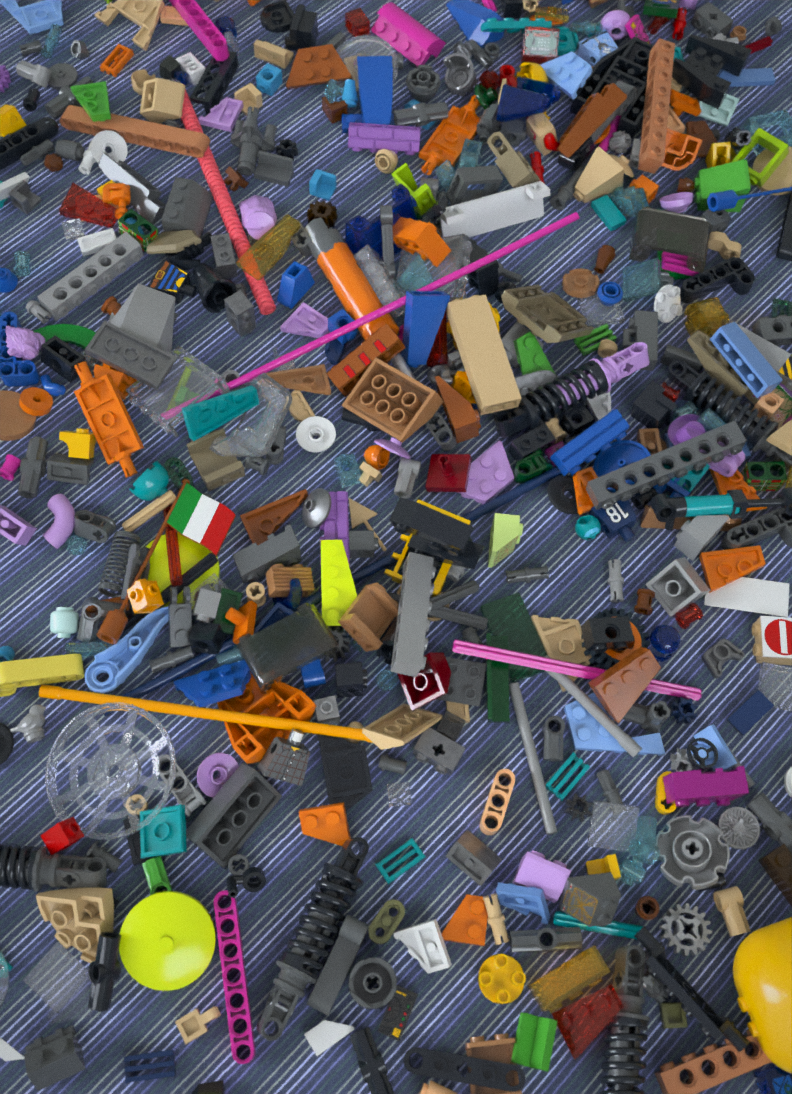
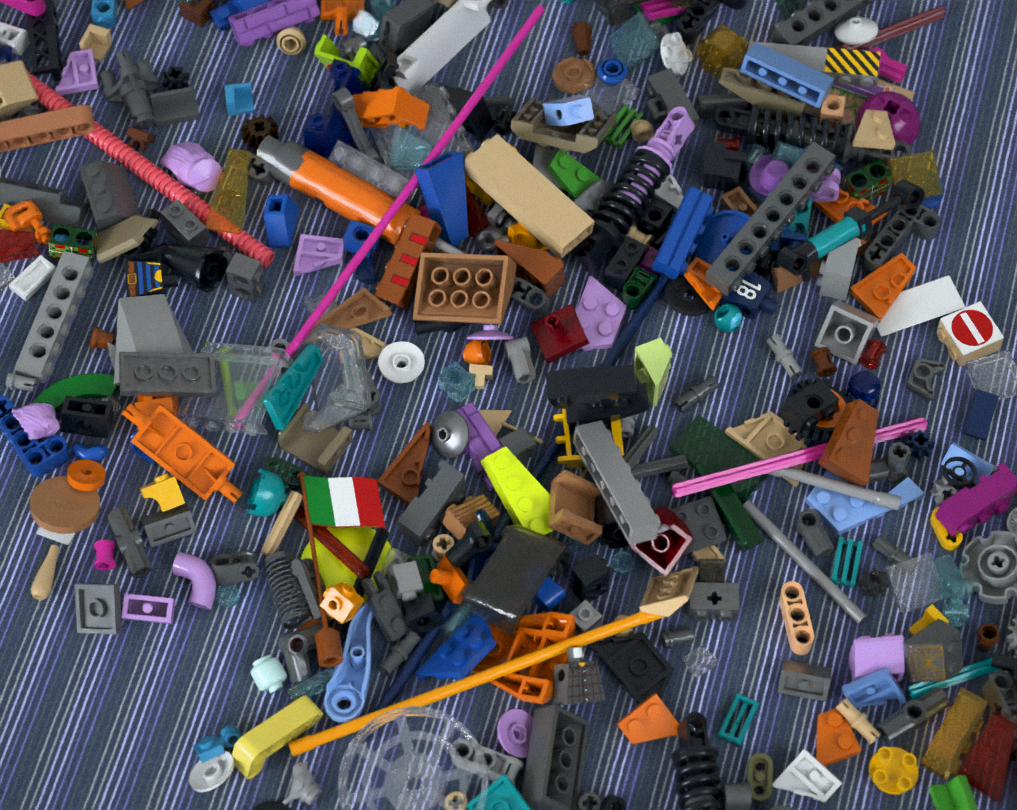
camera: 25 degrees left, 5 degrees down
none -> black piece [446,521,493,568]
none -> light blue torso [542,94,594,126]

